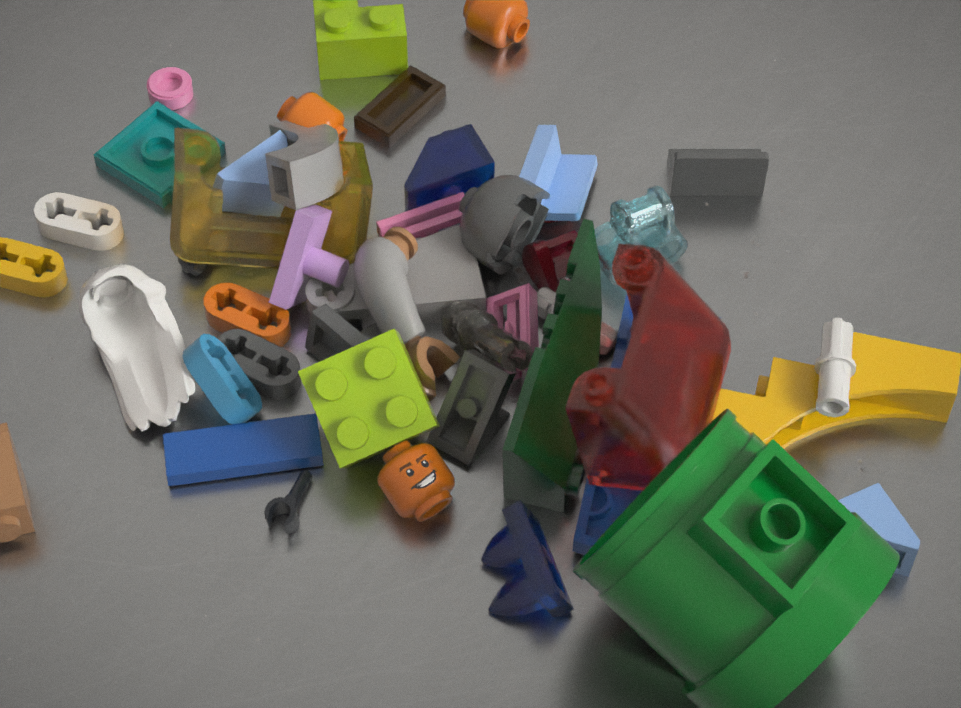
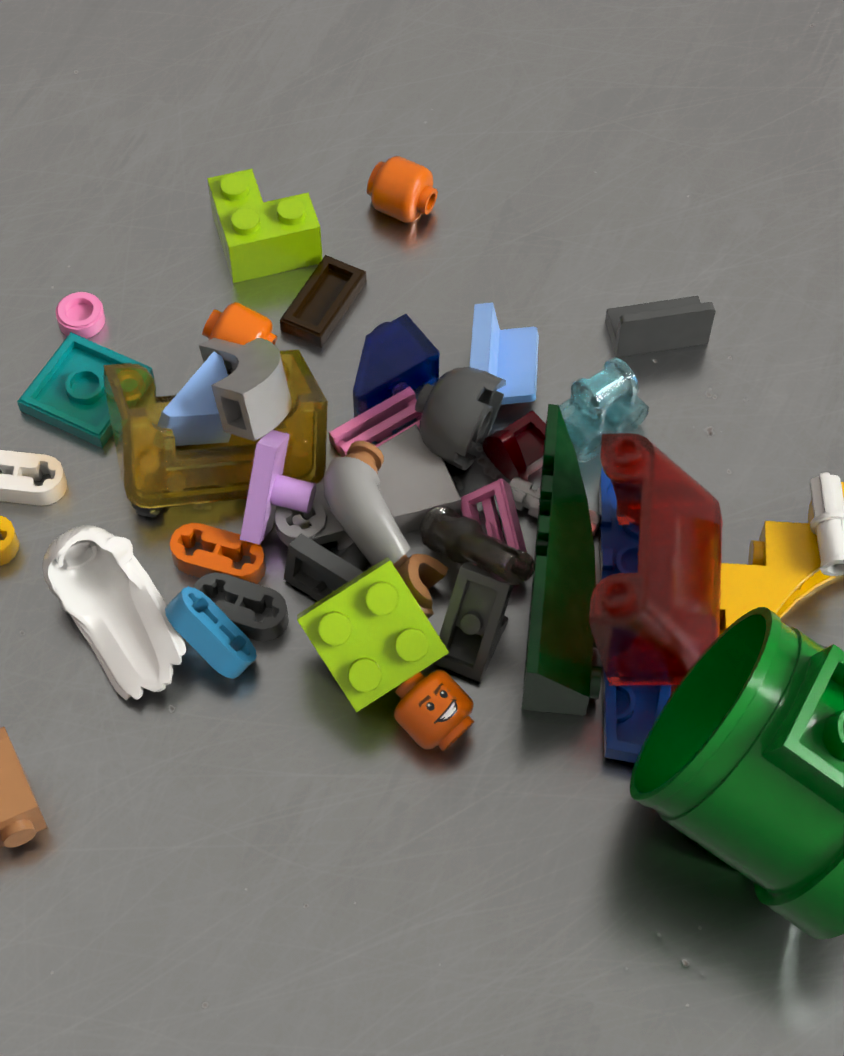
camera: 10 degrees left, 5 degrees up
blue tile [163,413,324,487] -> none
black hand [264,470,313,534] -> none
clear blue tile [481,500,574,618] -> none

